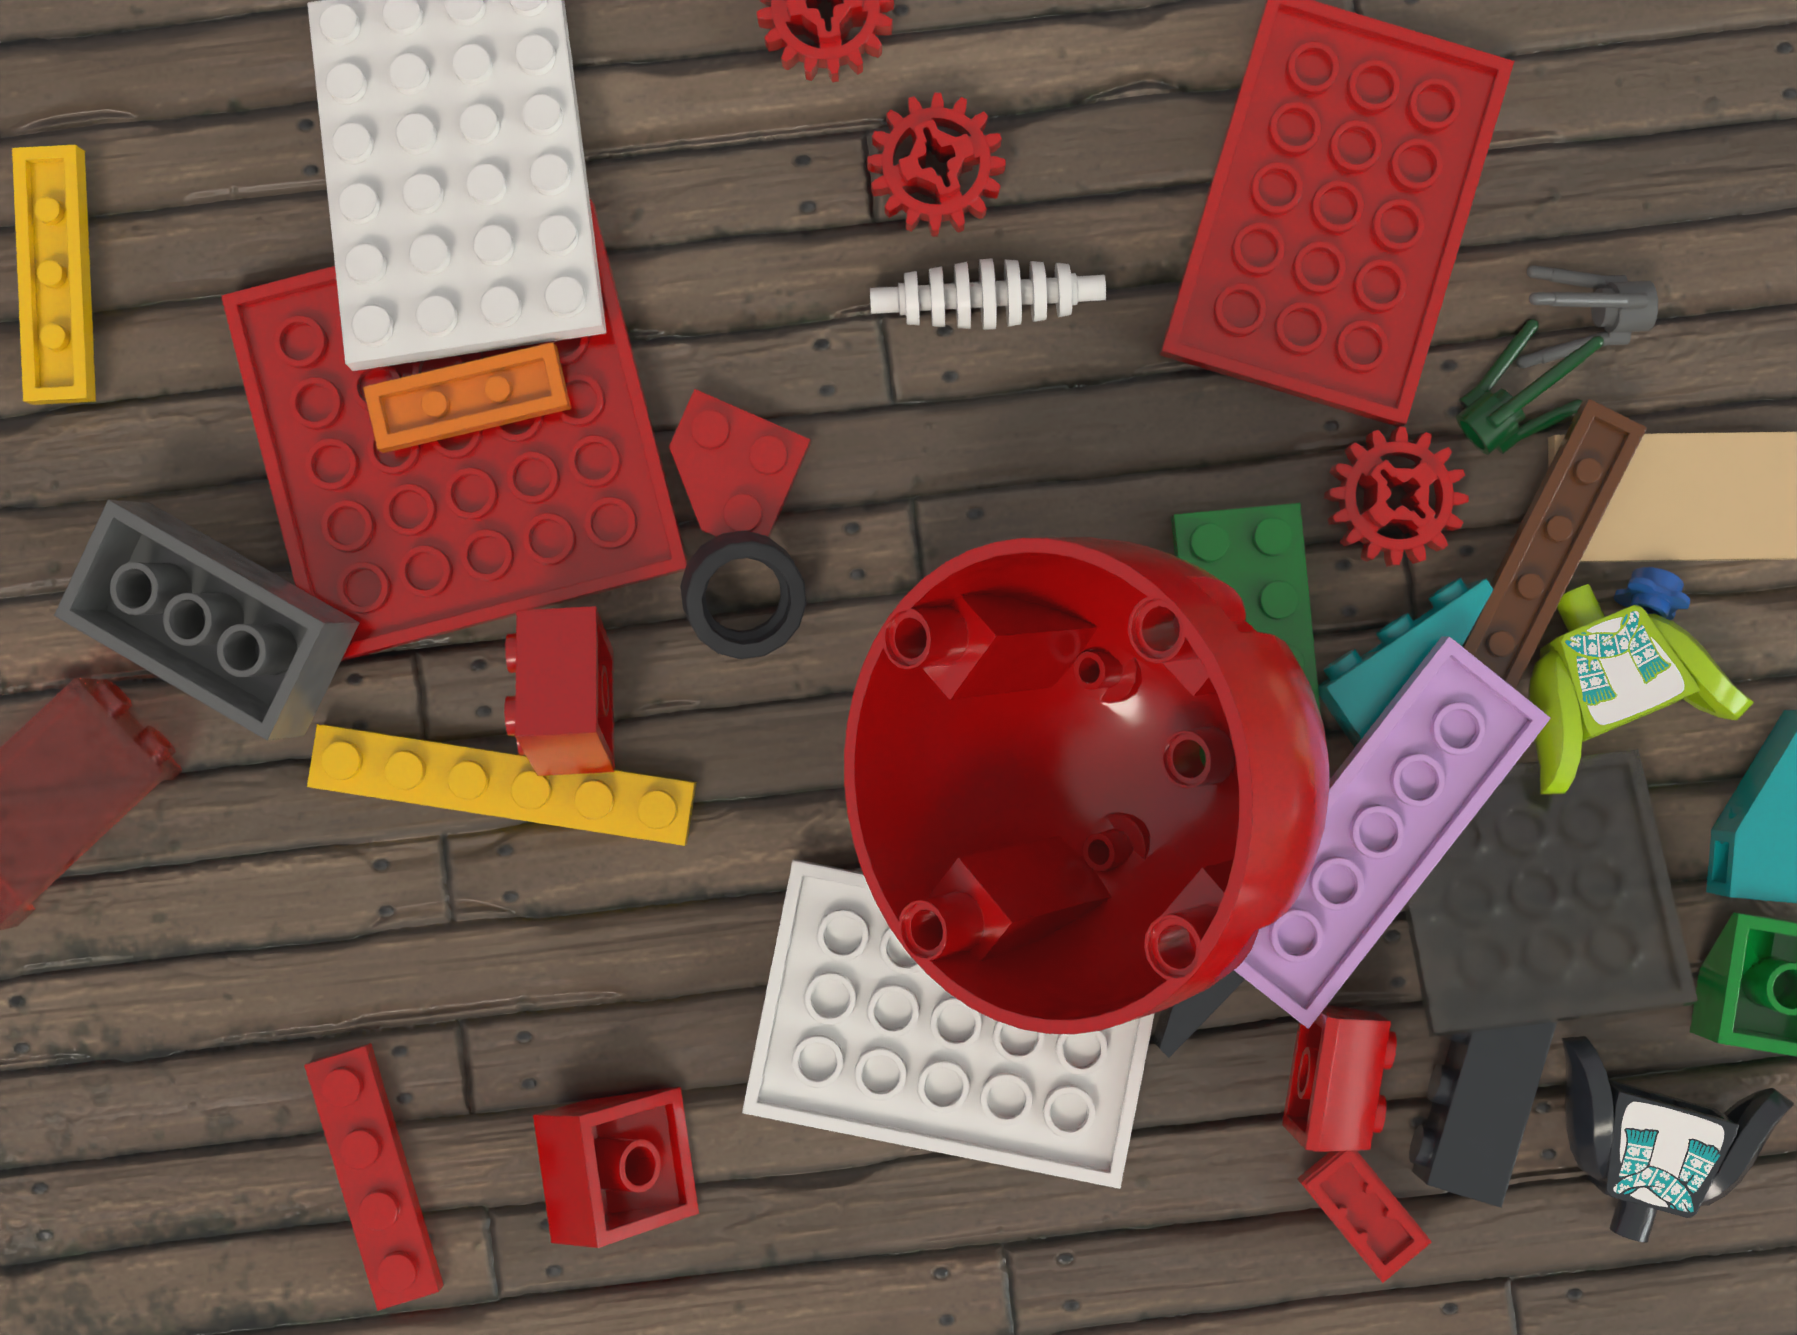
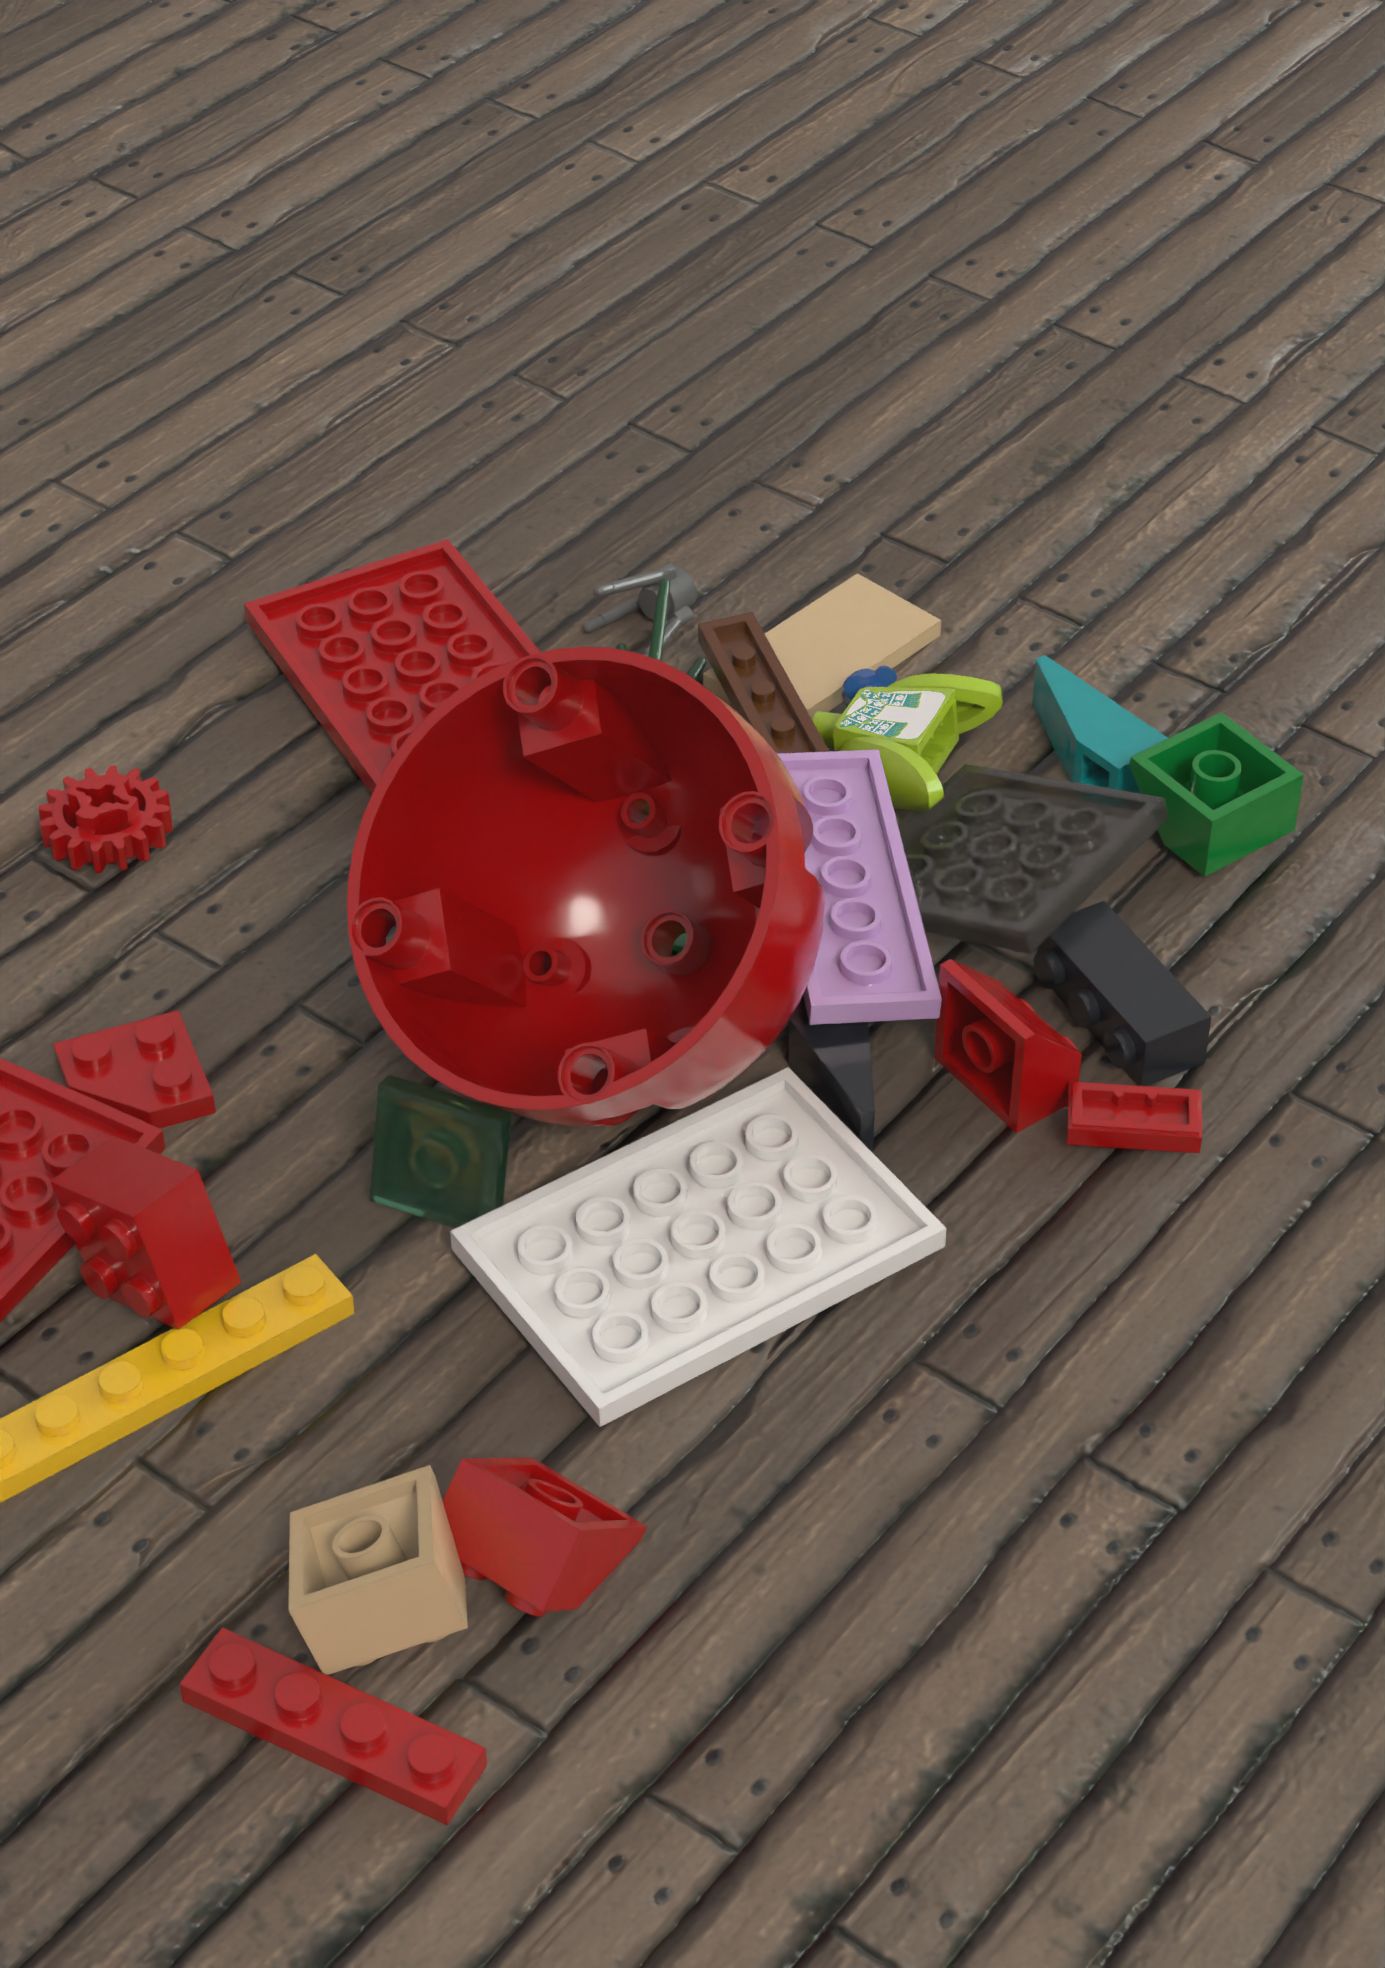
camera: 40 degrees left, 45 degrees down
black tyre [680,530,807,659] -> none
white piece [870,259,1106,330] -> none
black torso [1562,1036,1794,1243] -> none
none -> tan slope [288,1465,468,1675]
none -> clear green tile [370,1074,512,1228]

